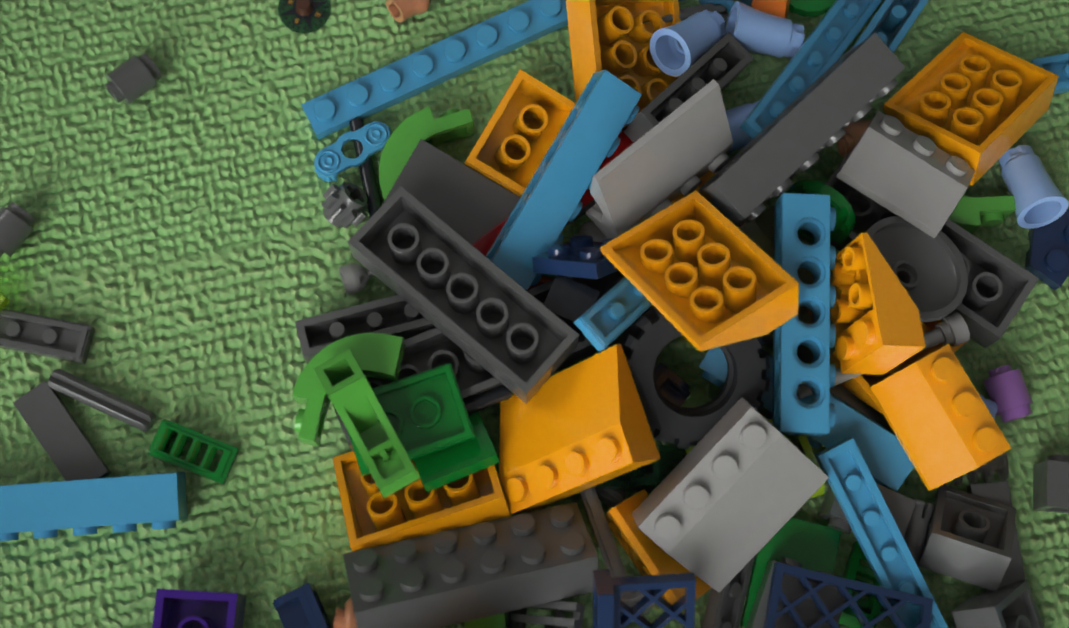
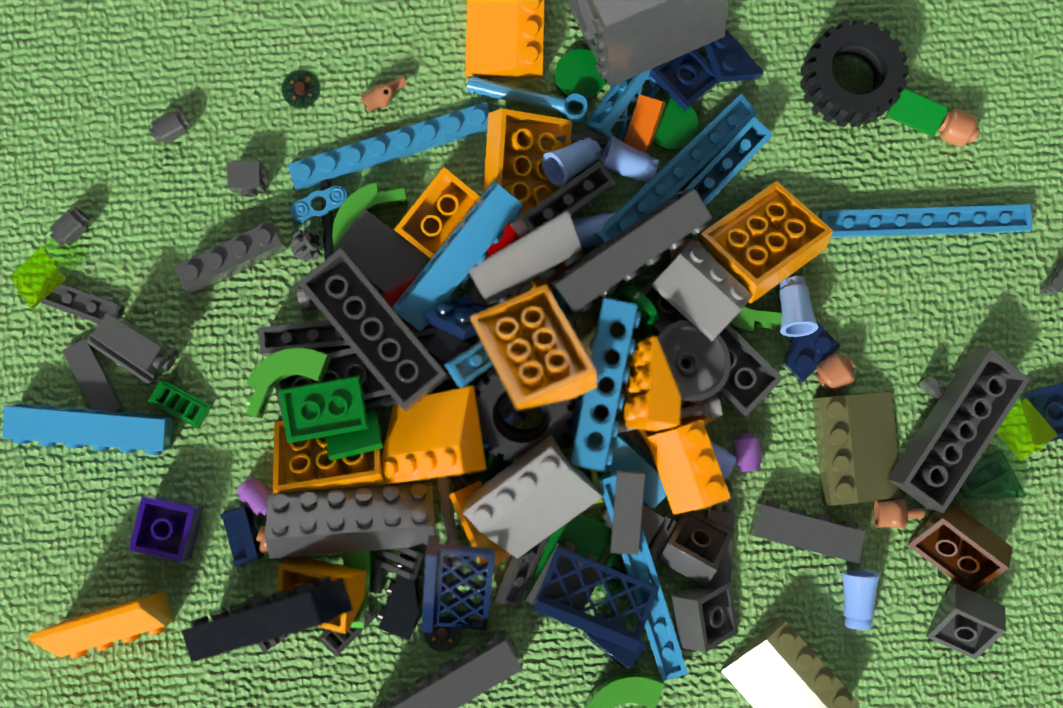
camera: 10 degrees right, 10 degrees up
bright green arch [313,349,420,498] -> none
none -> dark grey brick [91,313,178,373]
none -> dark grey brick [174,220,288,295]
none -> dark grey brick [227,161,269,197]
none -> medium lavender brick [236,477,273,516]
none -> dark grey tile [610,470,645,555]

